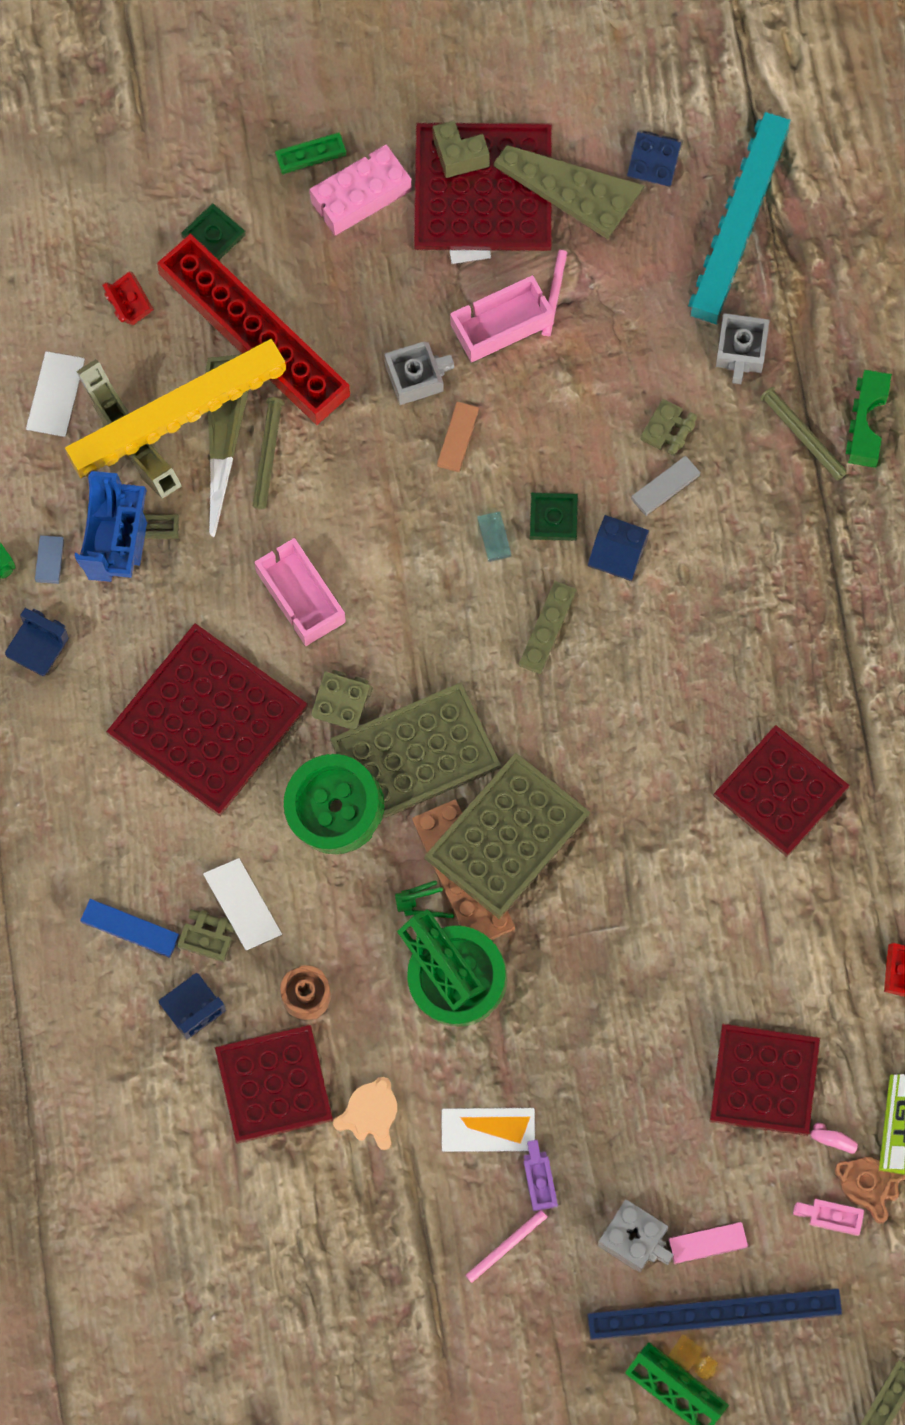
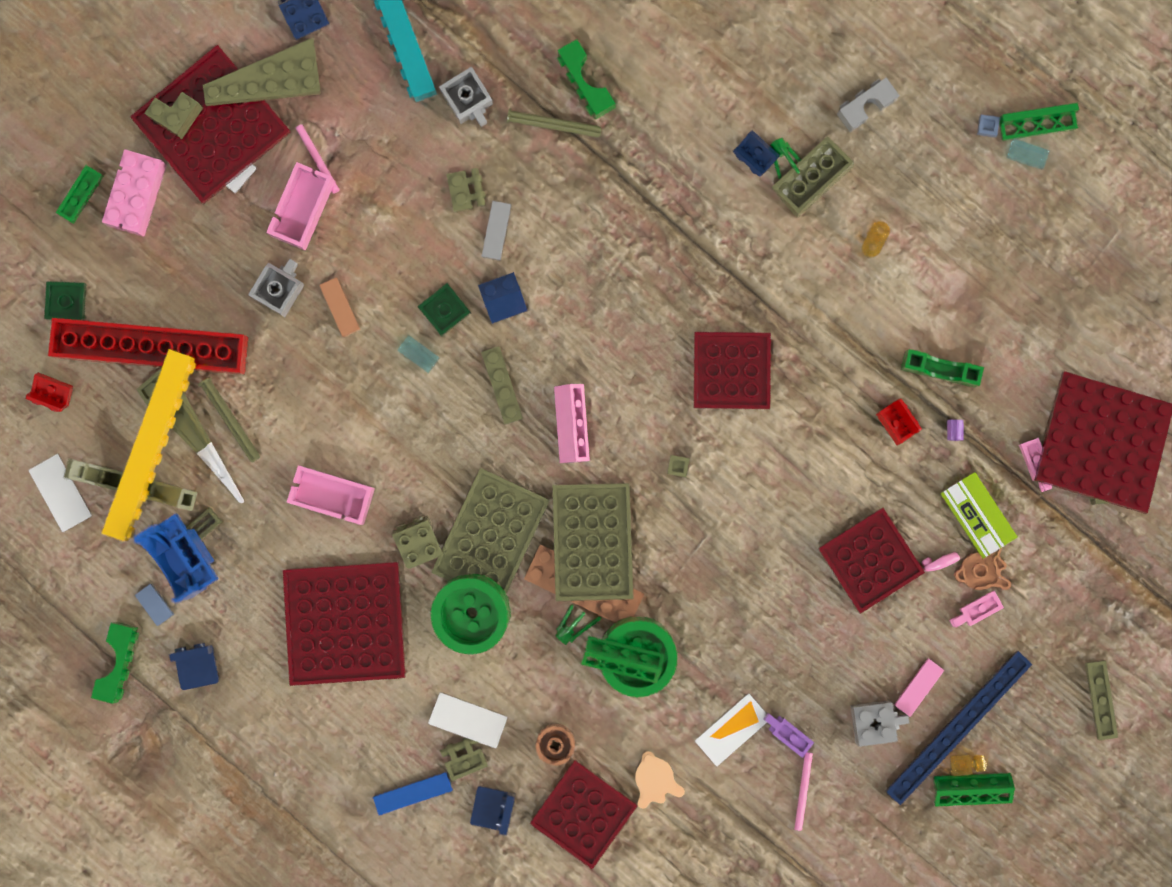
camera: 40 degrees left, 15 degrees up
none -> bright pink brick [554,384,590,463]
none -> olive plate [667,455,690,478]

